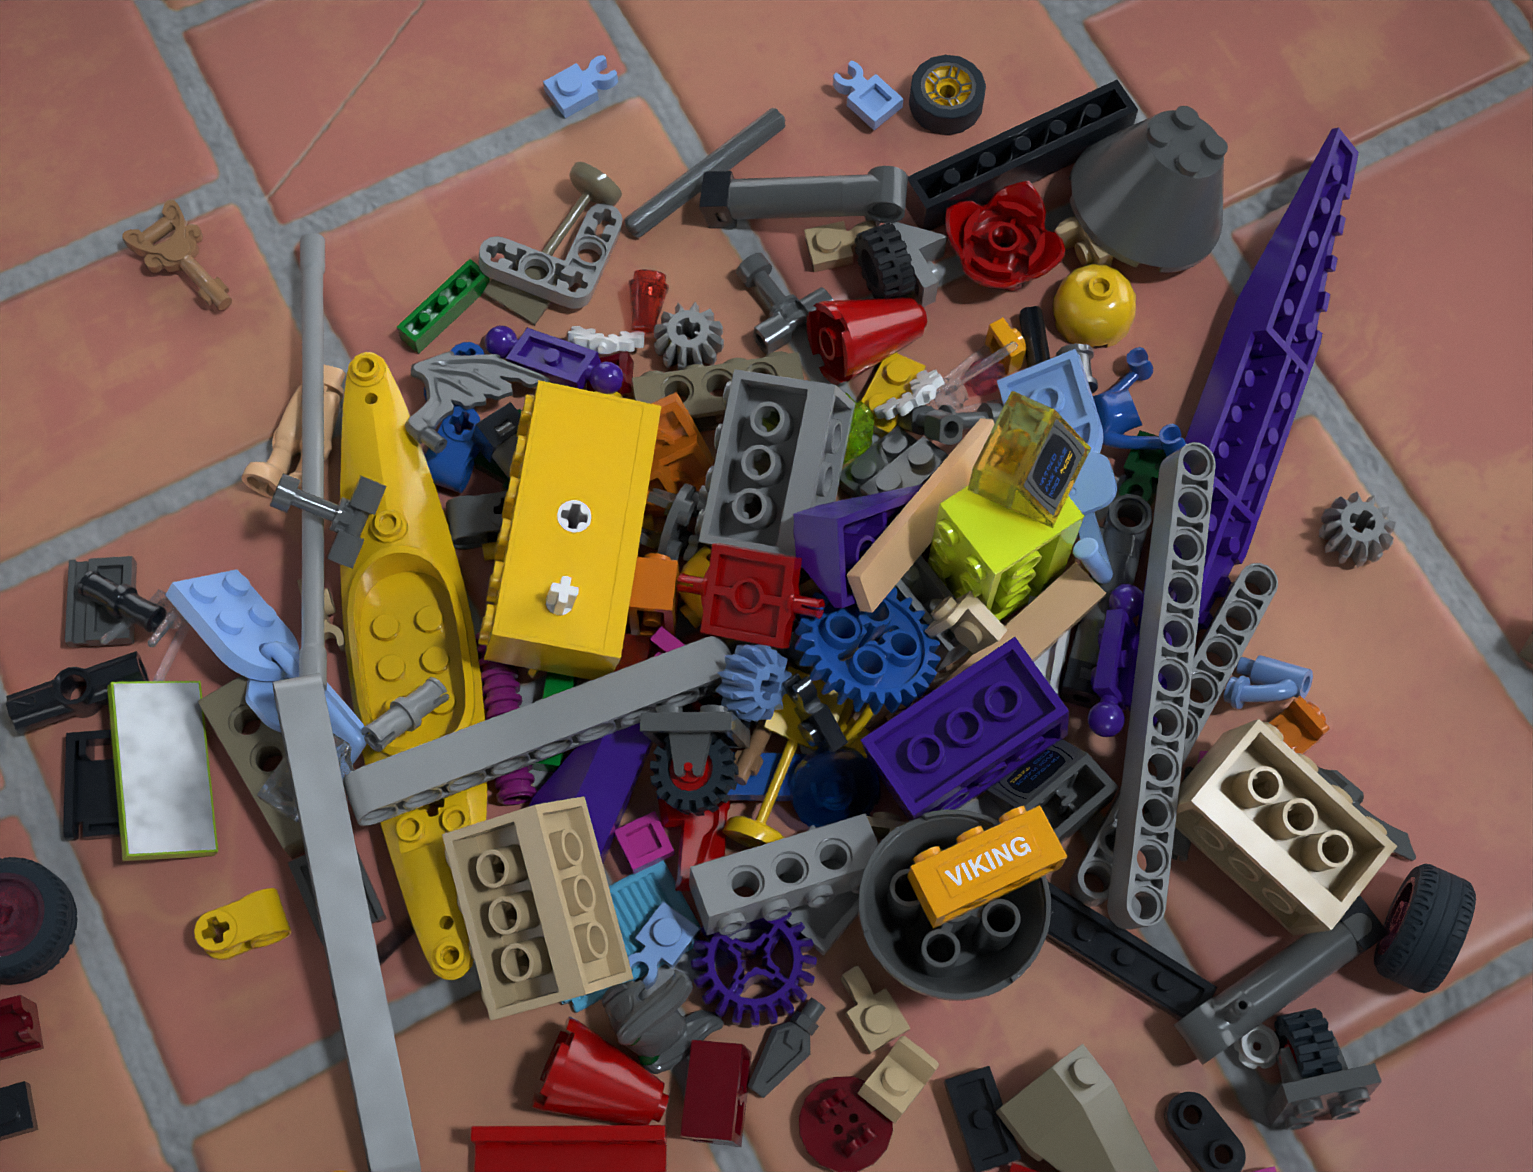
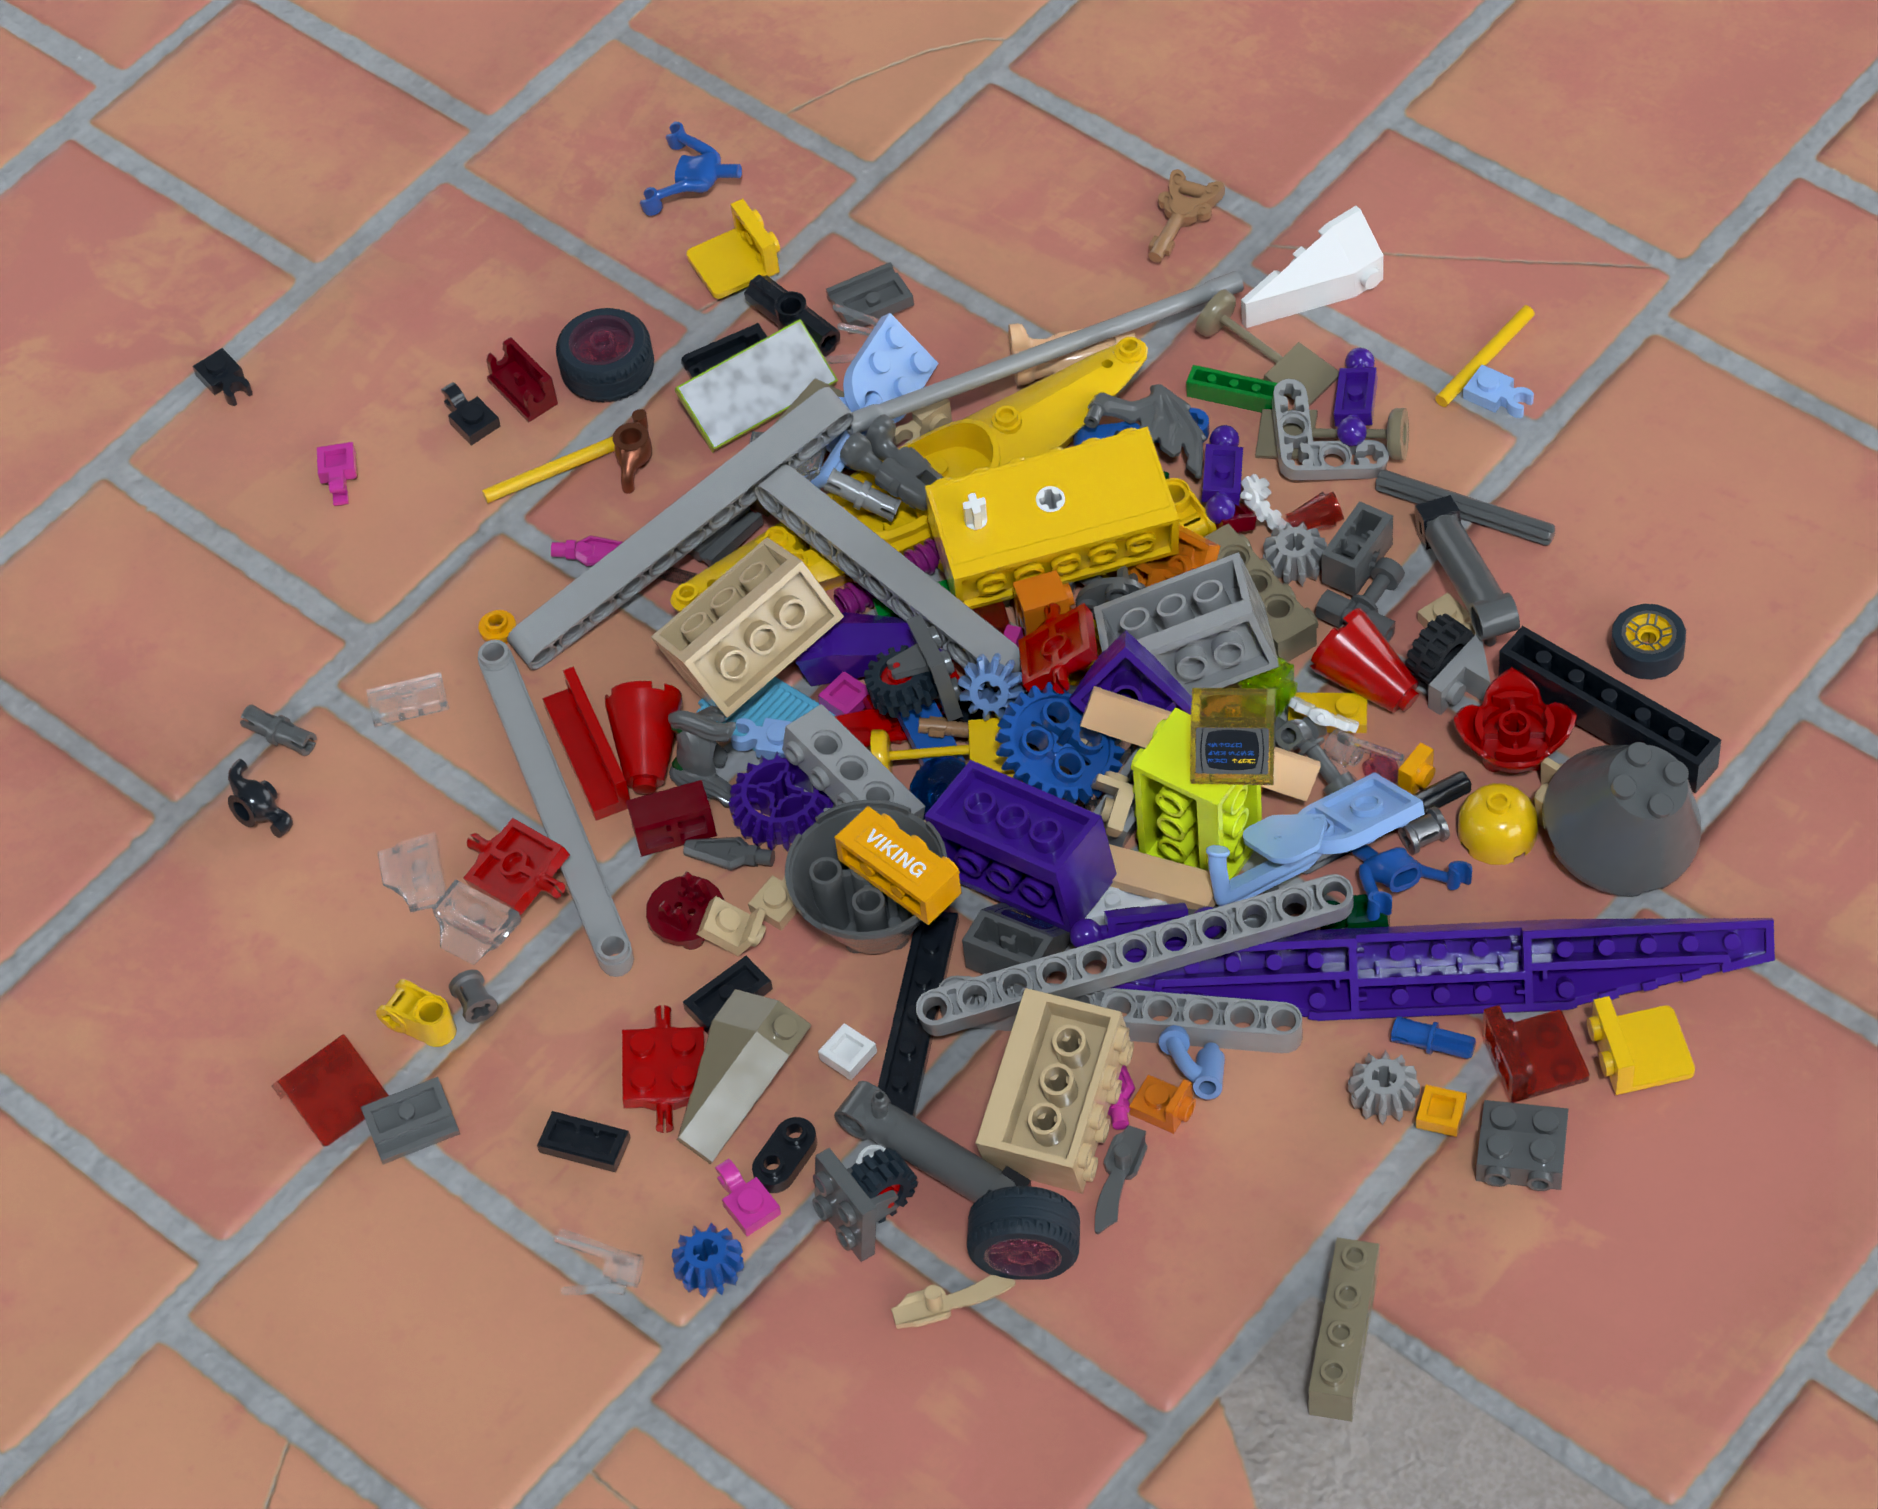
camera: 75 degrees right, 15 degrees down
black pin [78,570,167,633] -> none
yellow piece [194,888,291,960] -> none
dark grey bar [270,473,387,569] -> none
black plate [782,673,848,753] -> none
light blue plate [833,61,903,130] -> none
none -> yellow bar [482,436,615,504]
none -> dark pink piece [551,535,623,566]
none -> copper piece [613,409,652,494]
none -> white plate [818,1023,877,1080]
none -> dark grey piece [840,414,944,511]
none -> tan piece [891,1275,1016,1329]
none -> dark tan piece [1195,289,1339,407]
none -> white wedge [1241,206,1384,328]
none -> dark grey brick [1322,501,1393,596]
none -> dark purple plate [1334,347,1378,447]
none -> blue axle [1391,1016,1476,1059]
none -> light orange plate [1416,1084,1467,1137]
none -> yellow bar [1435,305,1535,407]
none -> dark grey plate [1476,1100,1569,1191]
none -> clear red bracket [1482,1005,1590,1103]
none -> yellow bracket [1587,996,1695,1095]

